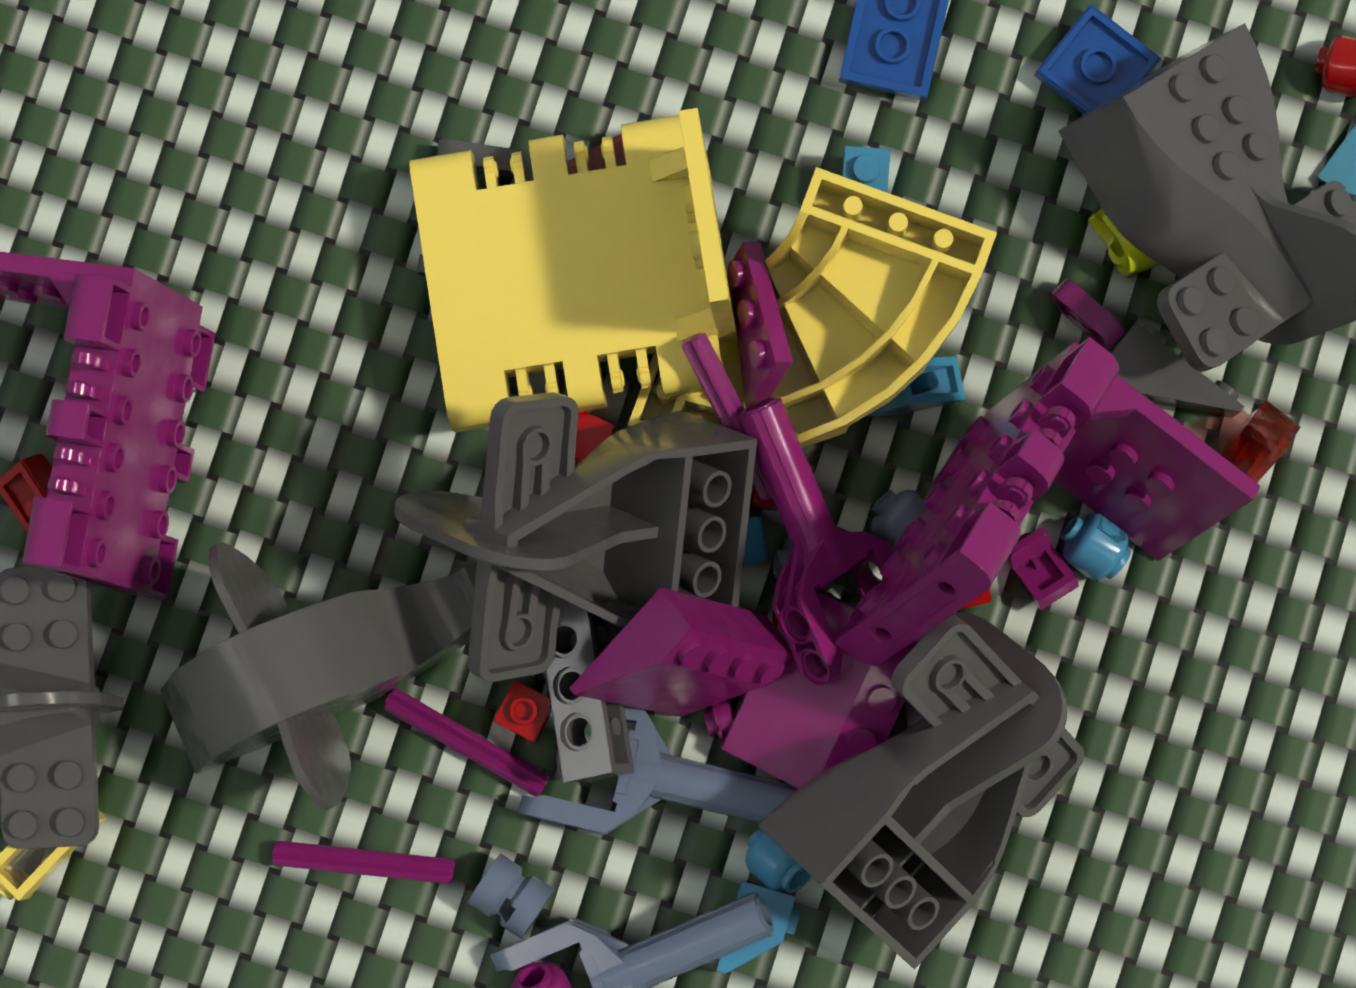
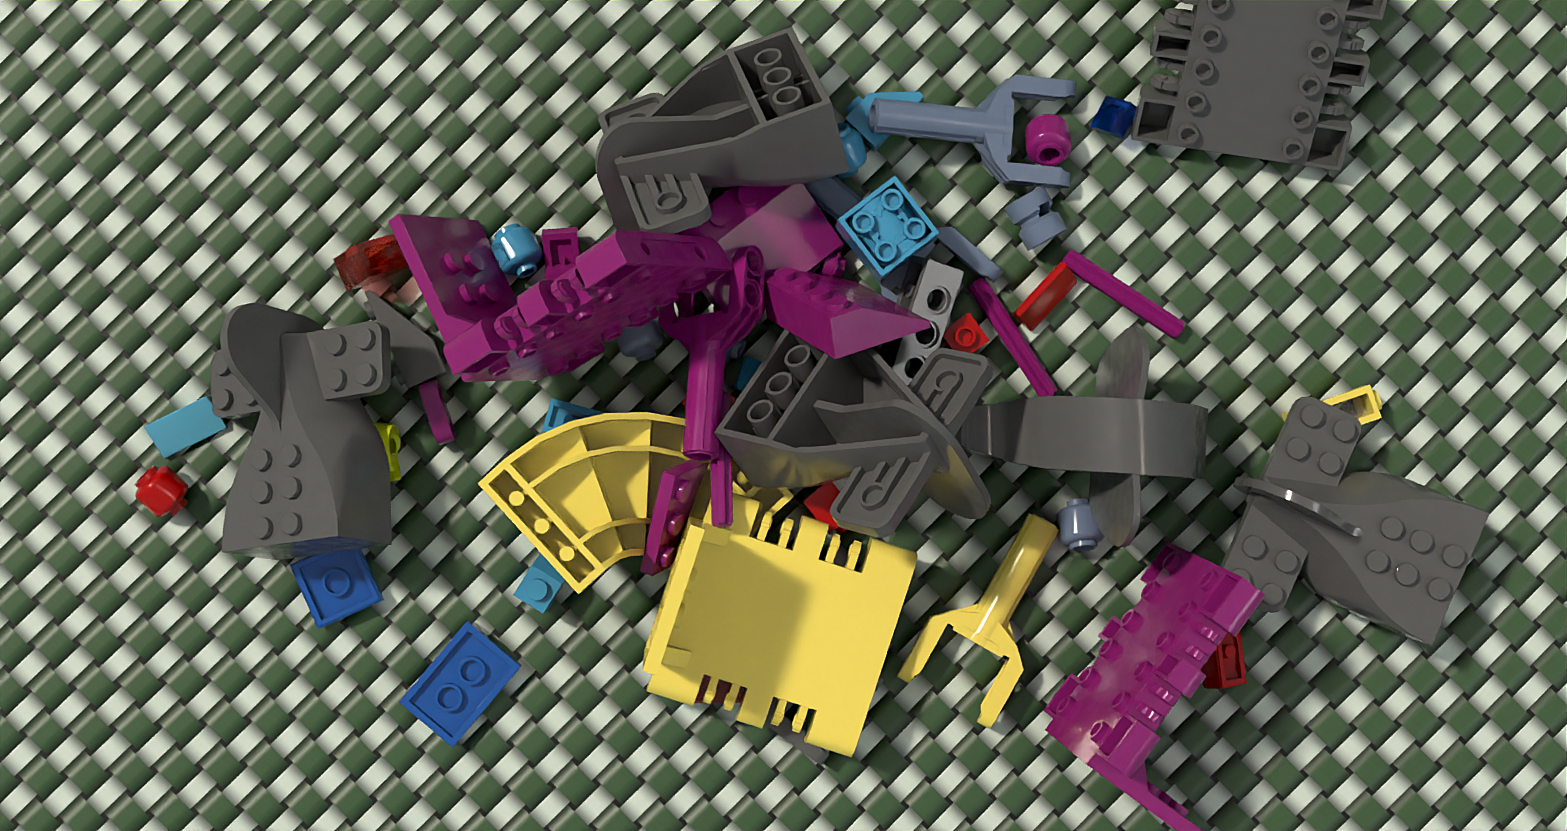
camera: 150 degrees left, 5 degrees up
none -> dark azure brick [835,176,939,283]
none -> light yellow piece [897,513,1059,729]
none -> red slope [1013,262,1077,331]
none -> sand blue head [1056,498,1105,552]

